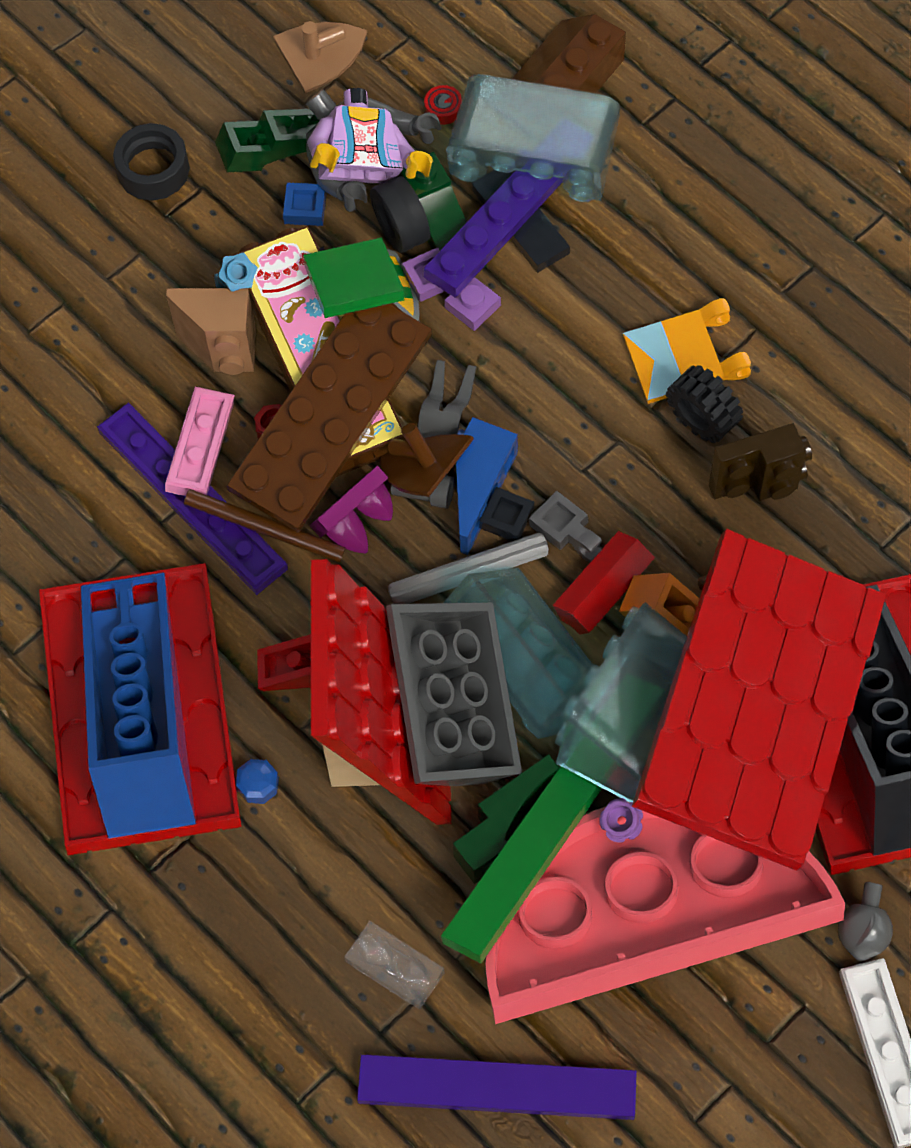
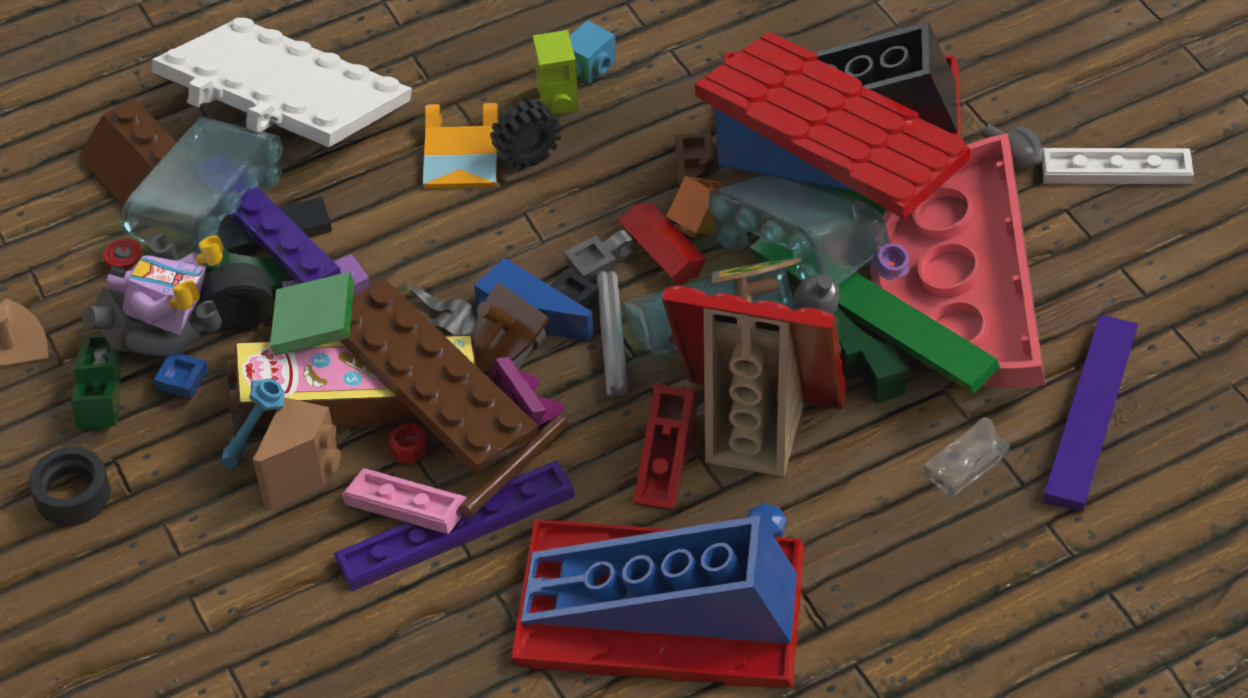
camera: 75 degrees left, 15 degrees down
dark brown plate [709,423,812,501] -> none
none -> white hinge [152,18,412,147]
none -> lime brick [533,30,579,115]
none -> dark azure brick [570,20,616,84]
none -> medium nougat shield [712,257,802,303]
none -> dark grey piece [794,274,841,315]

